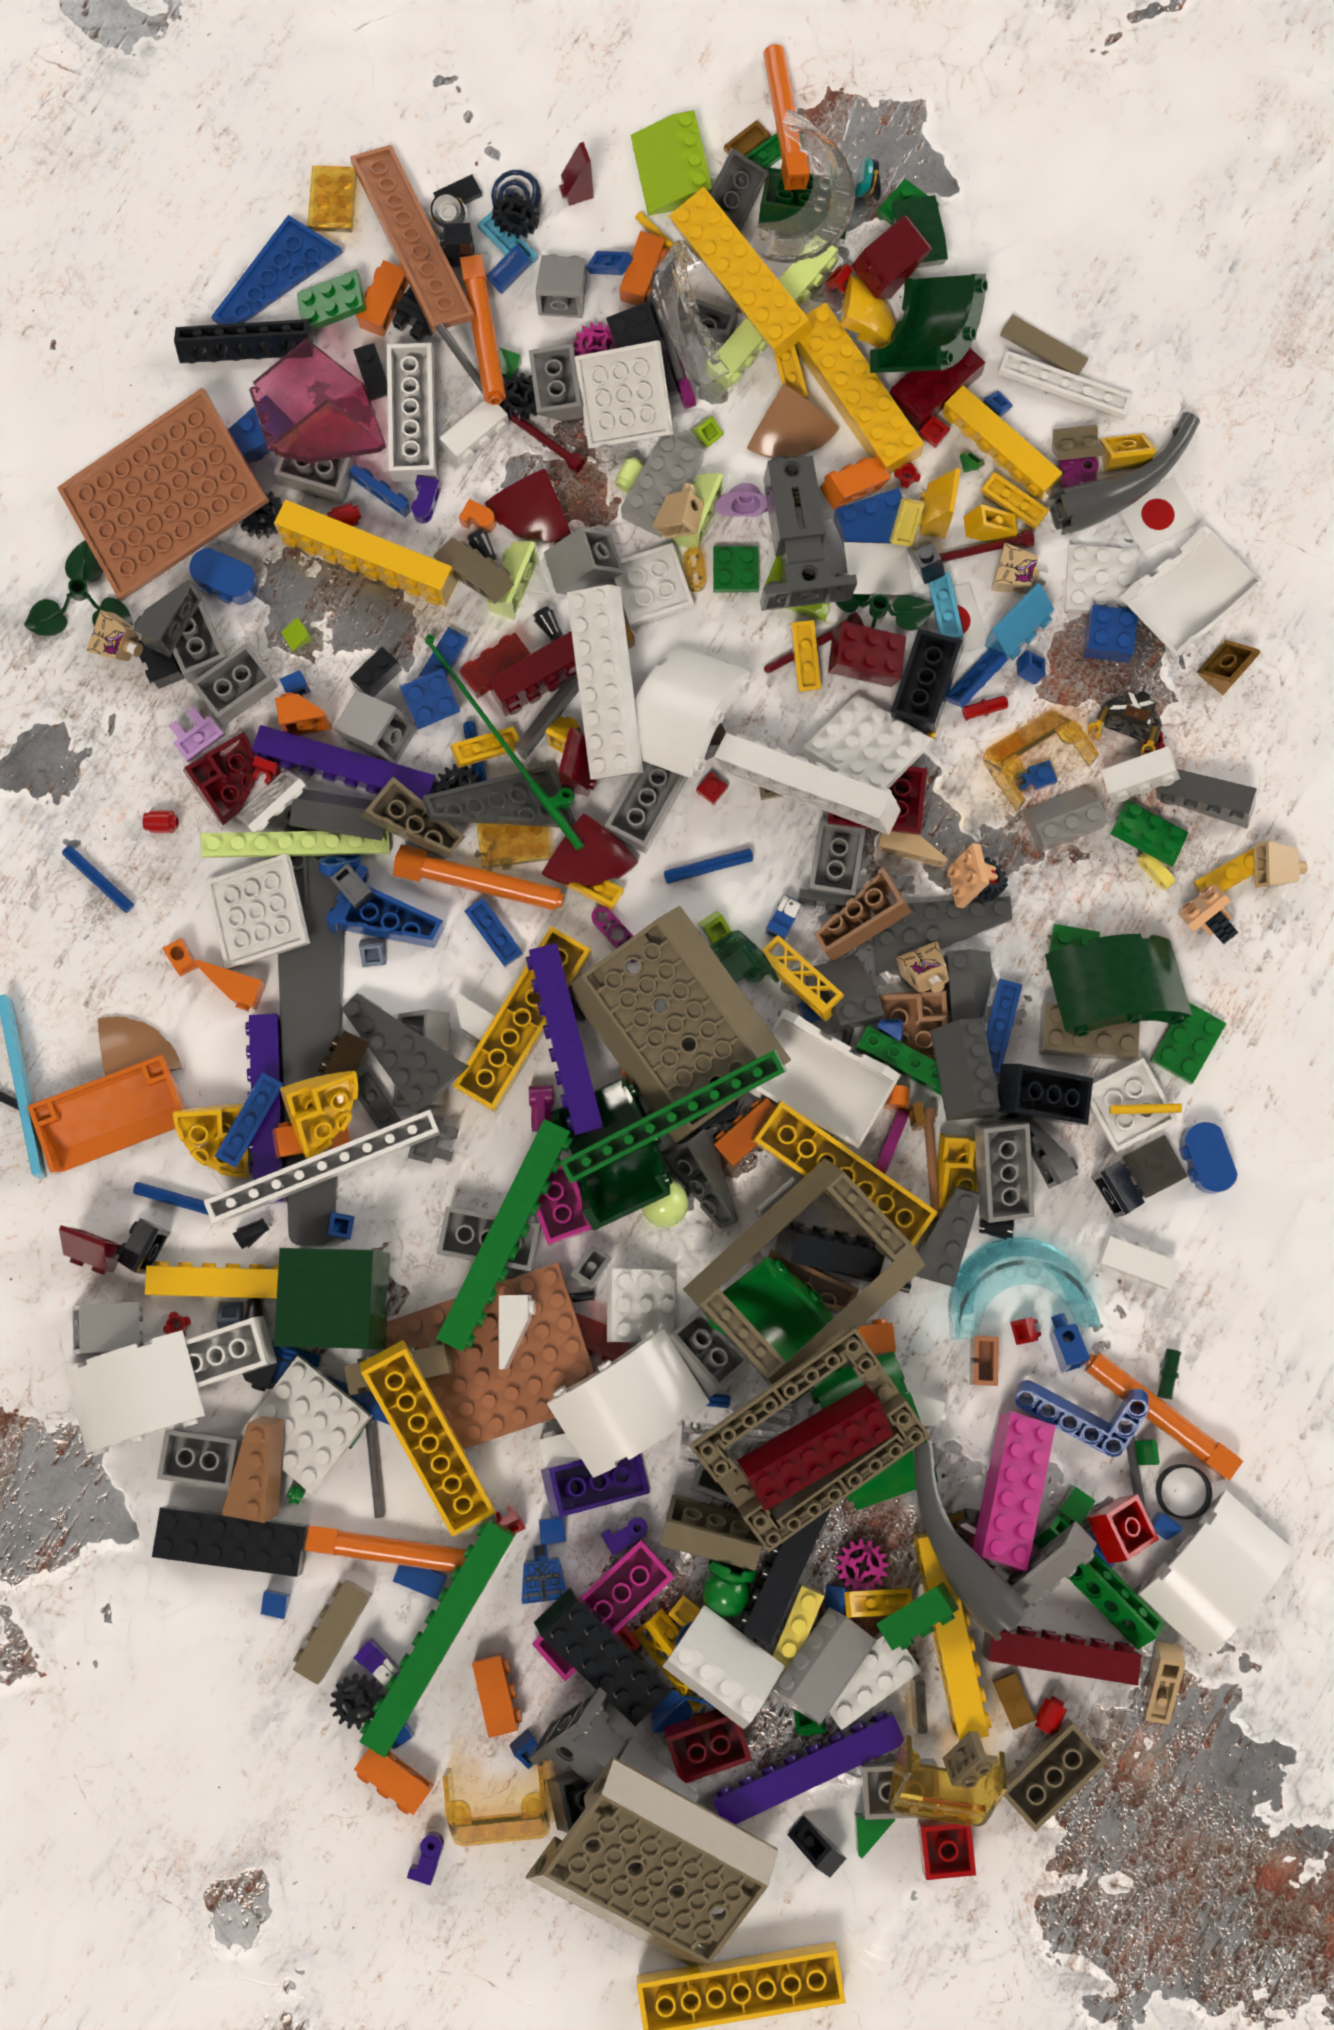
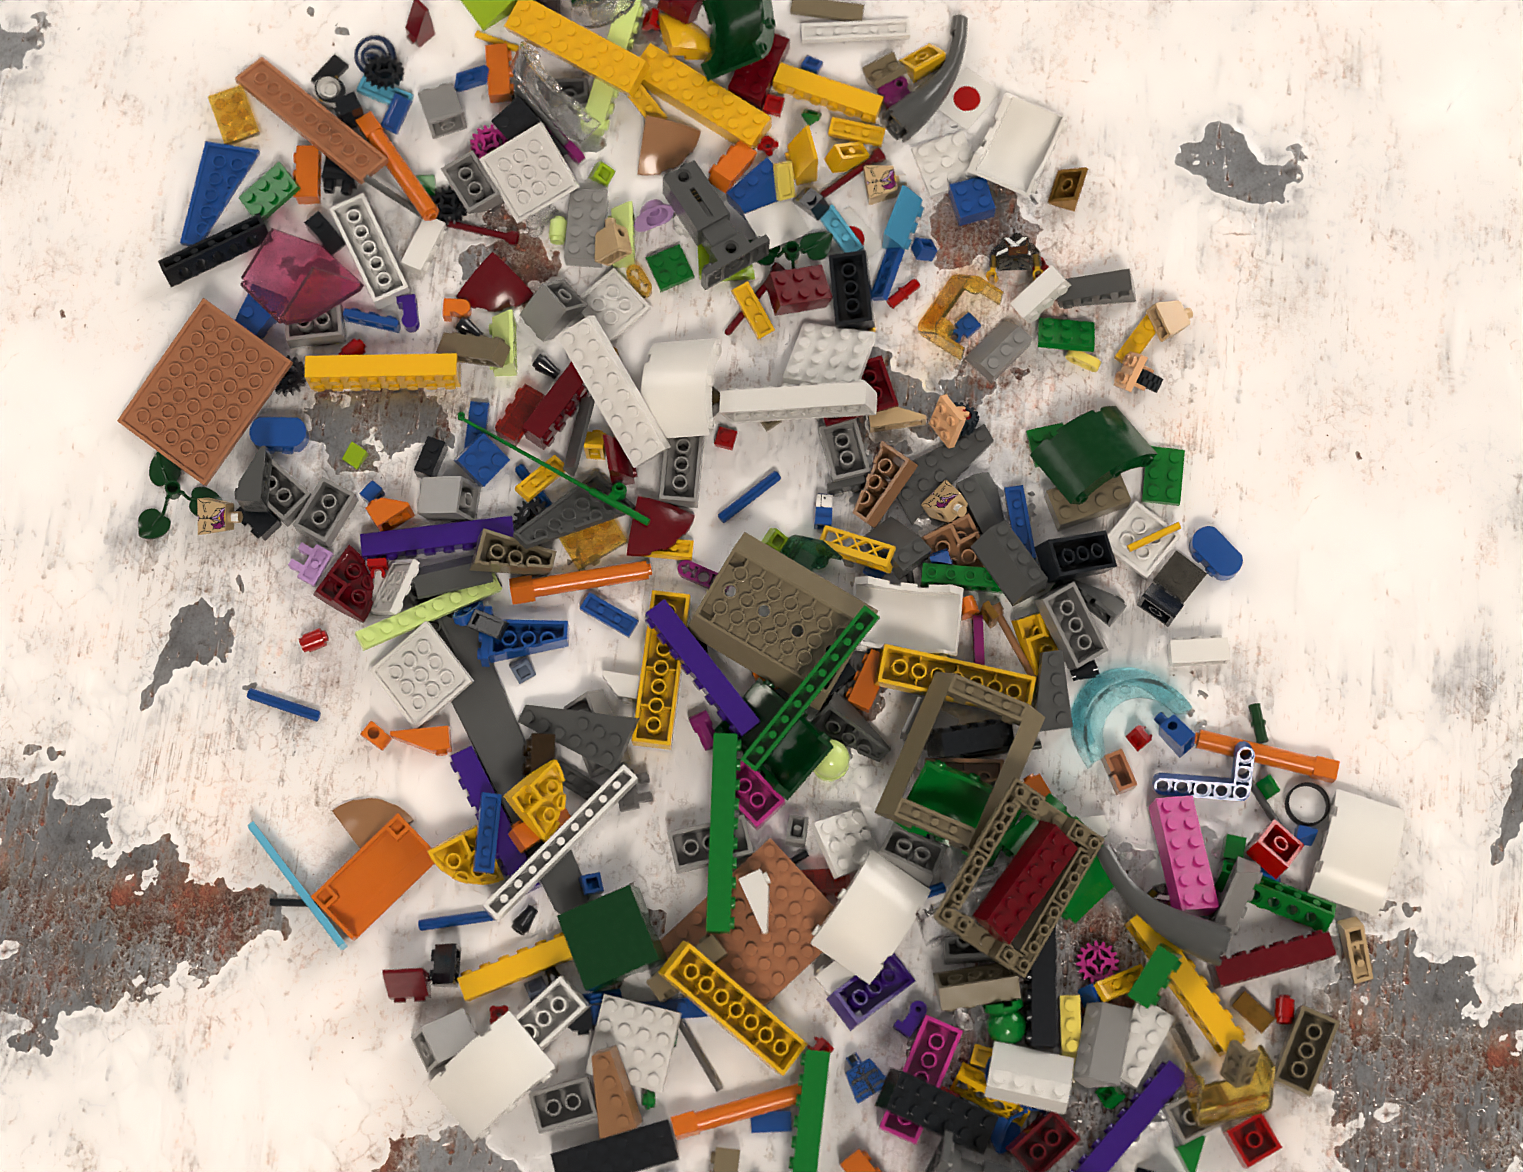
camera: 25 degrees left, 5 degrees down
blue slope [539,1517,566,1545] -> none

